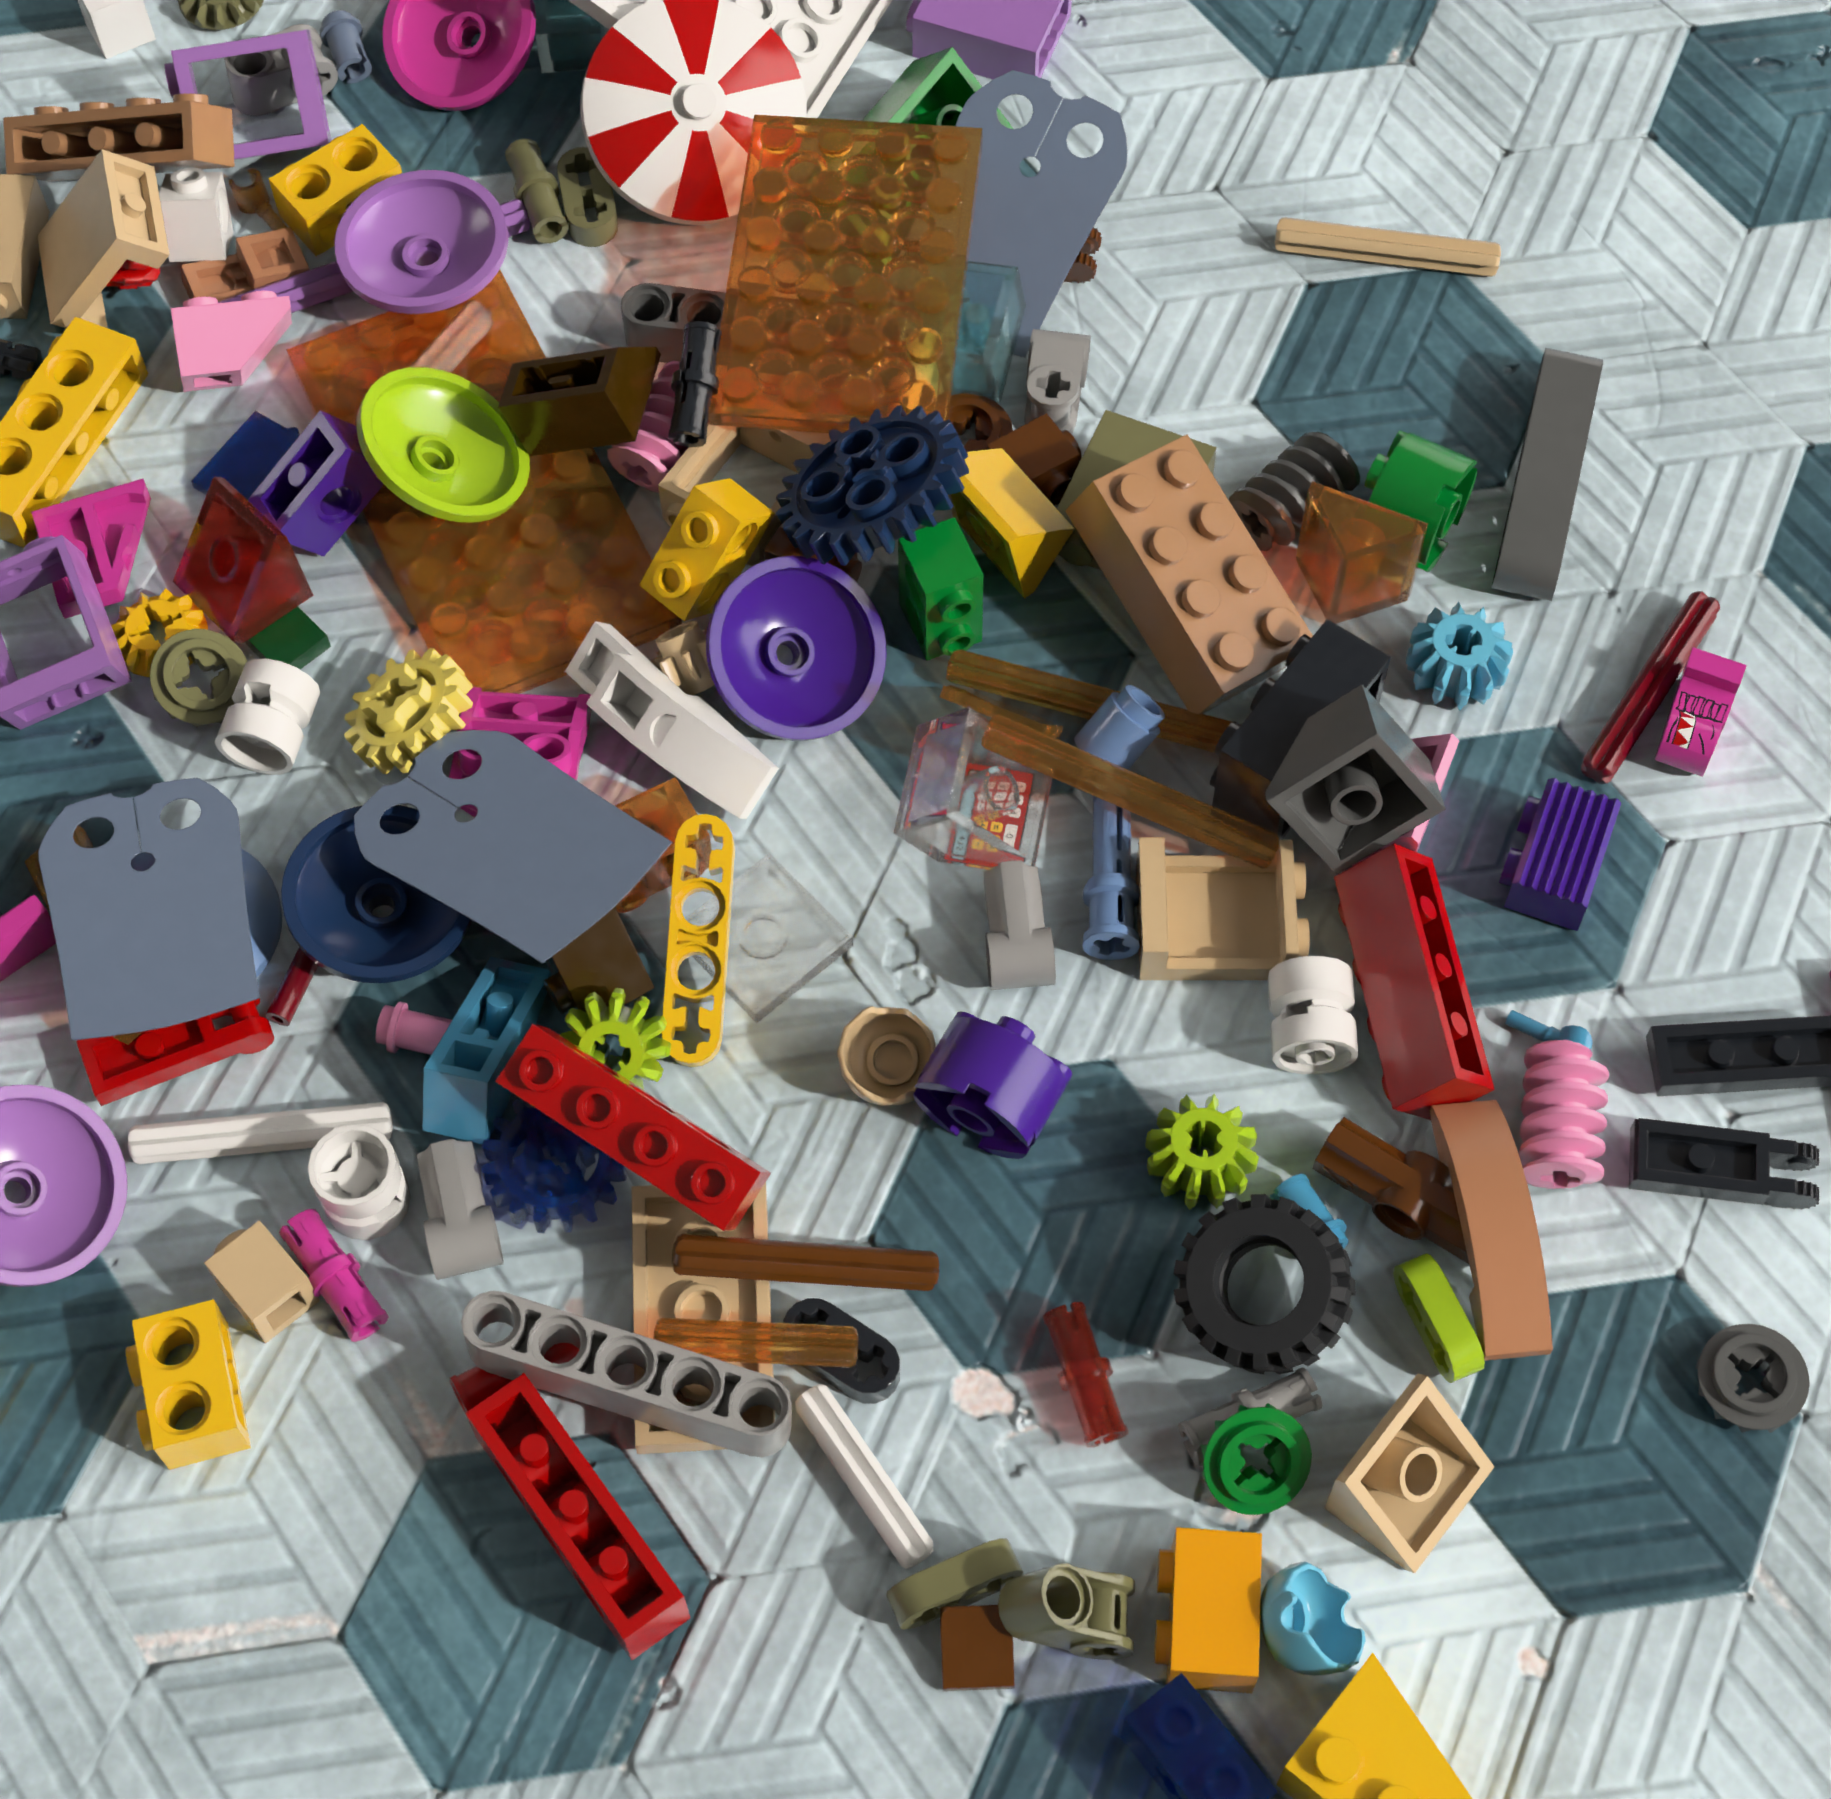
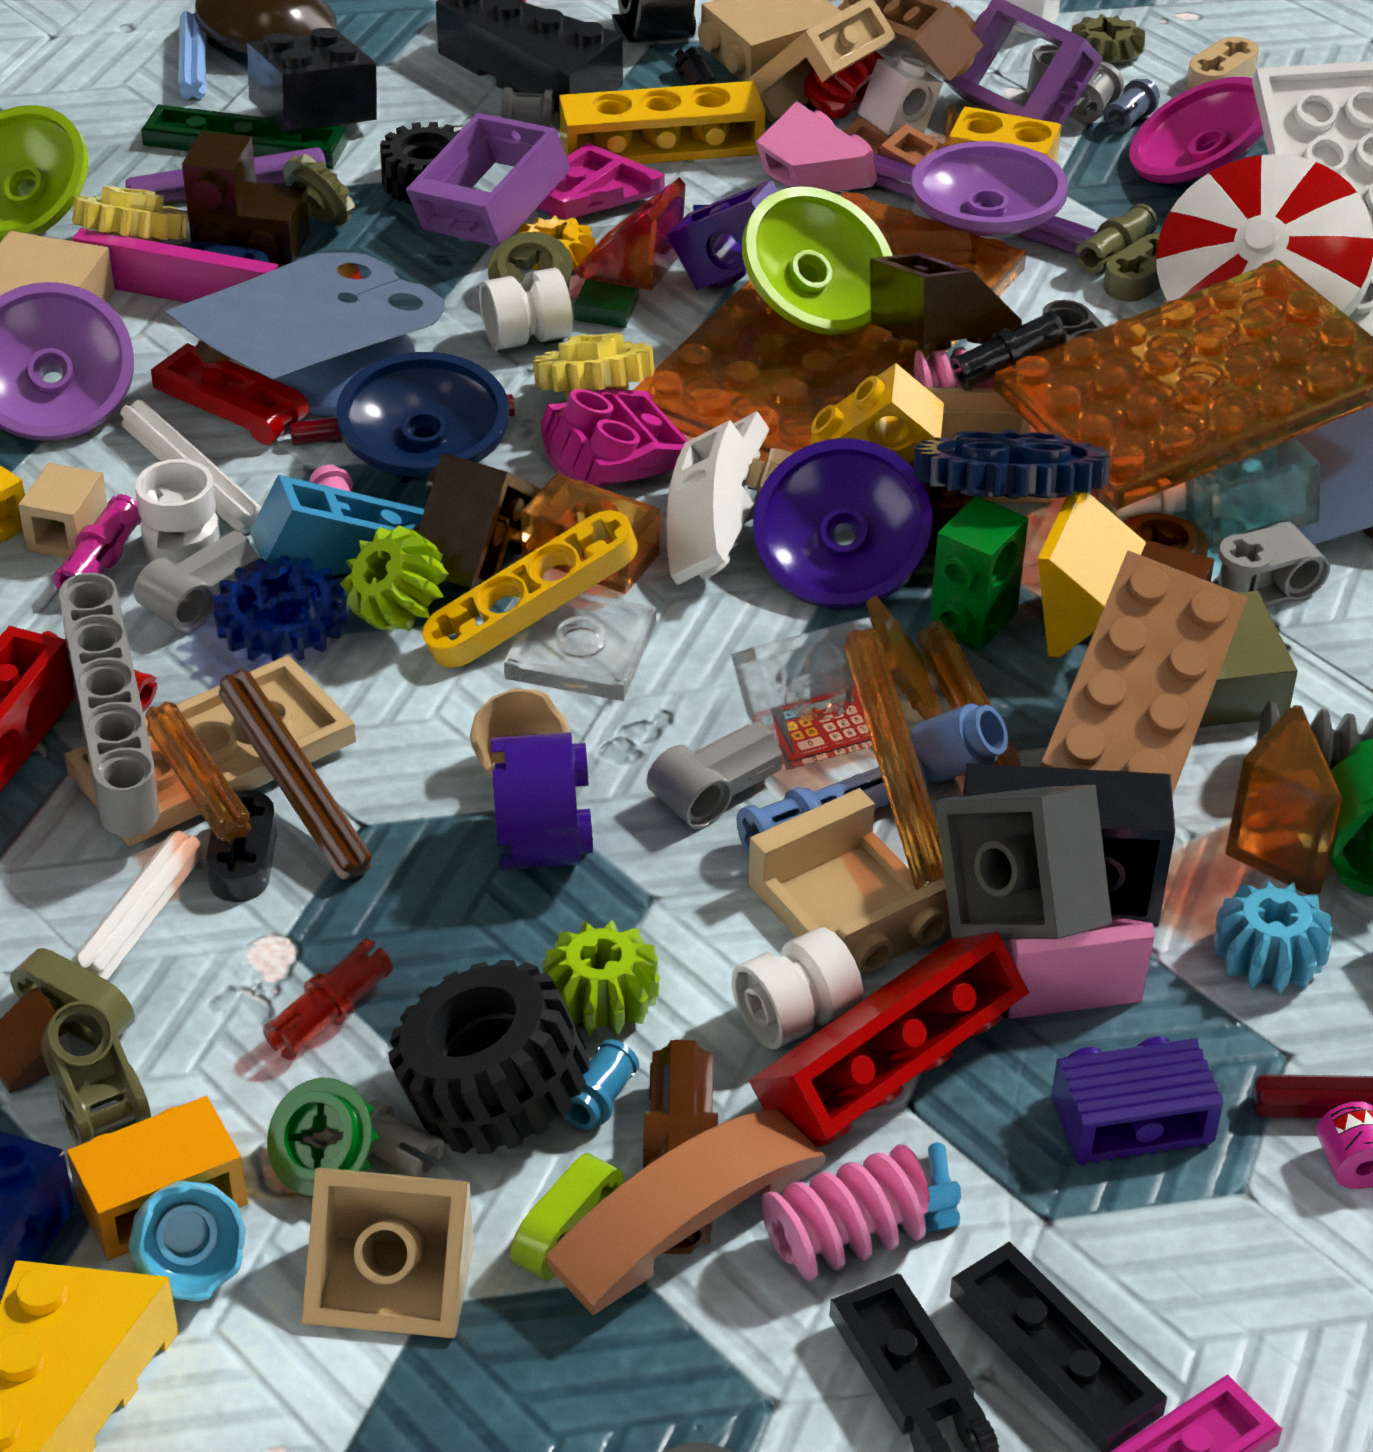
camera: 55 degrees right, 20 degrees down
sand blue piece [354,730,672,963] -> none
red brick [495,1024,771,1231] -> none

